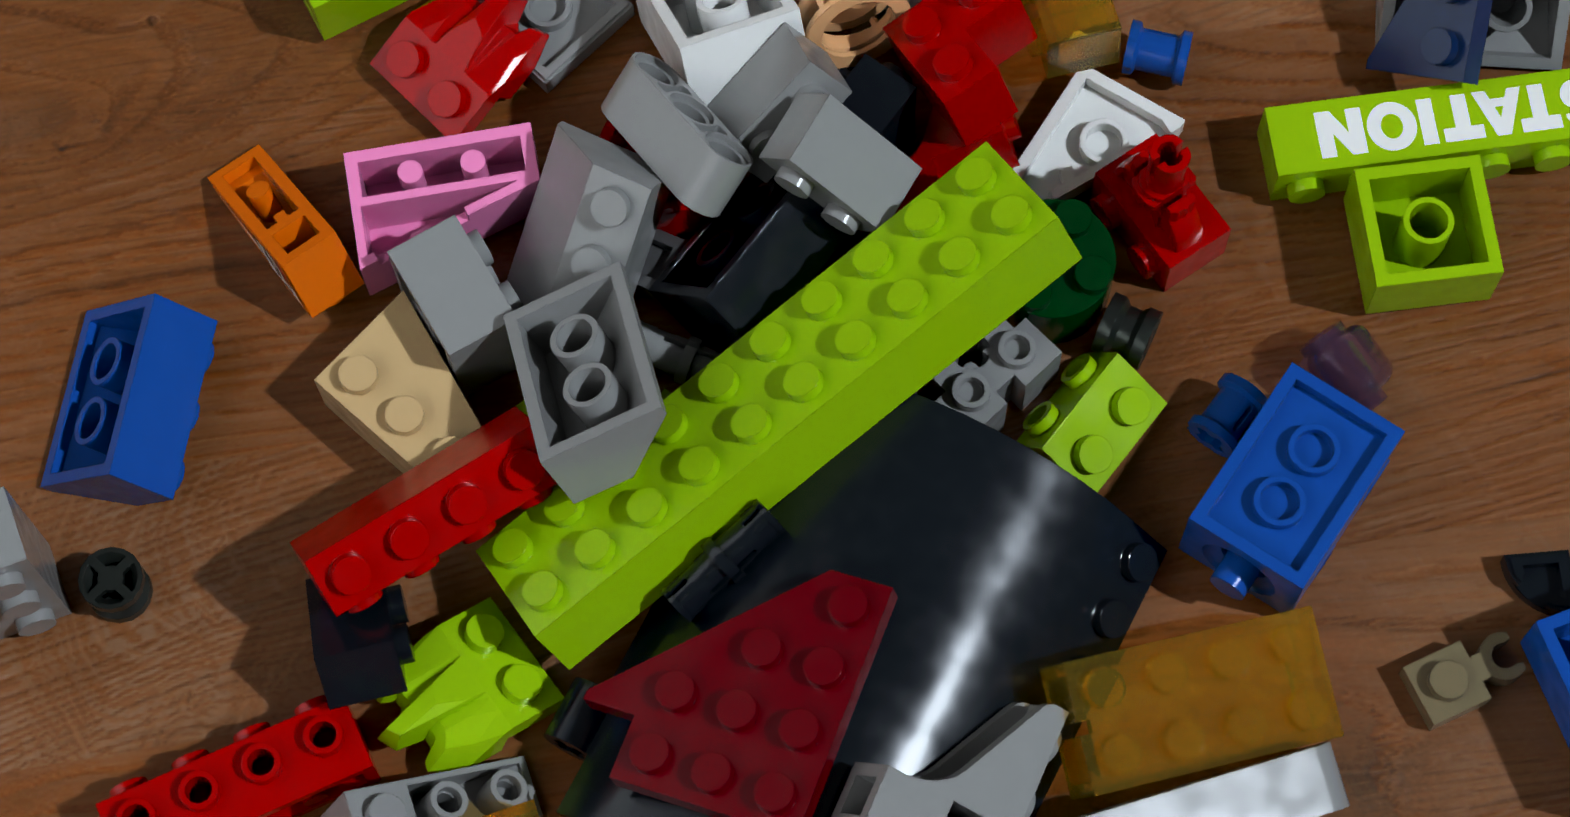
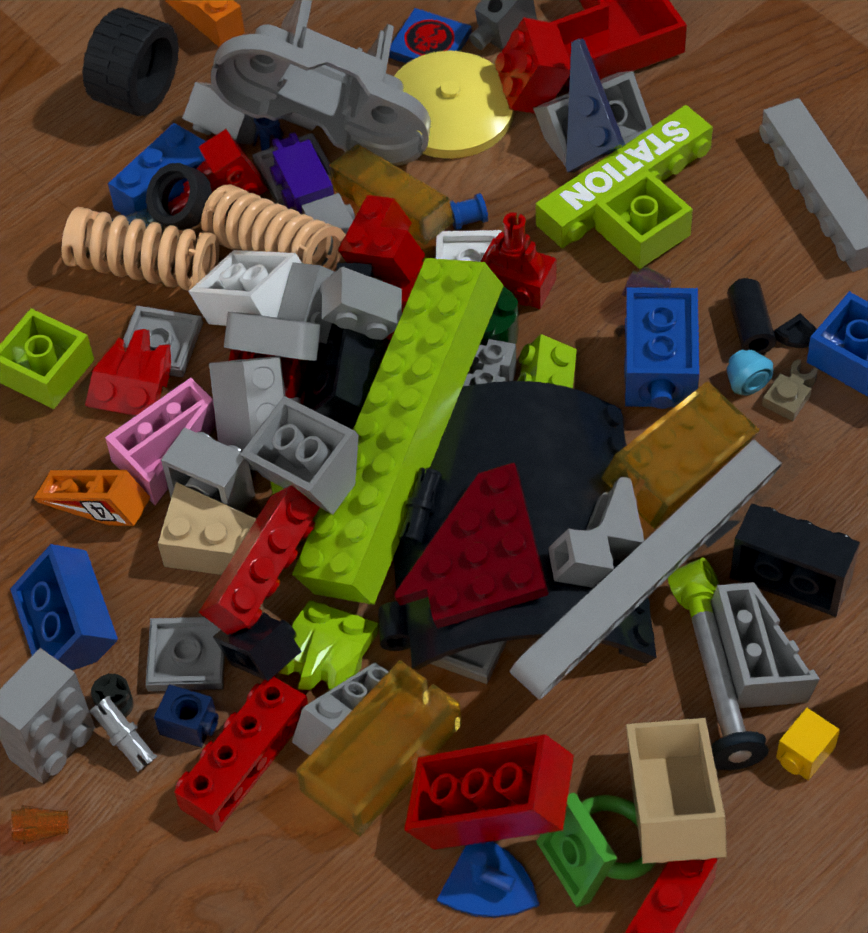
camera: 30 degrees left, 15 degrees down
pearl dark grey wheel [1091,292,1163,370] -> none
blue bush [1187,373,1267,458] -> none
none -> light grey pin [89,696,157,773]
none -> light grey tile [146,617,225,691]
none -> dark blue brick [154,684,219,748]
none -> black brick [727,278,776,354]
none -> medium azure cone [727,350,773,396]

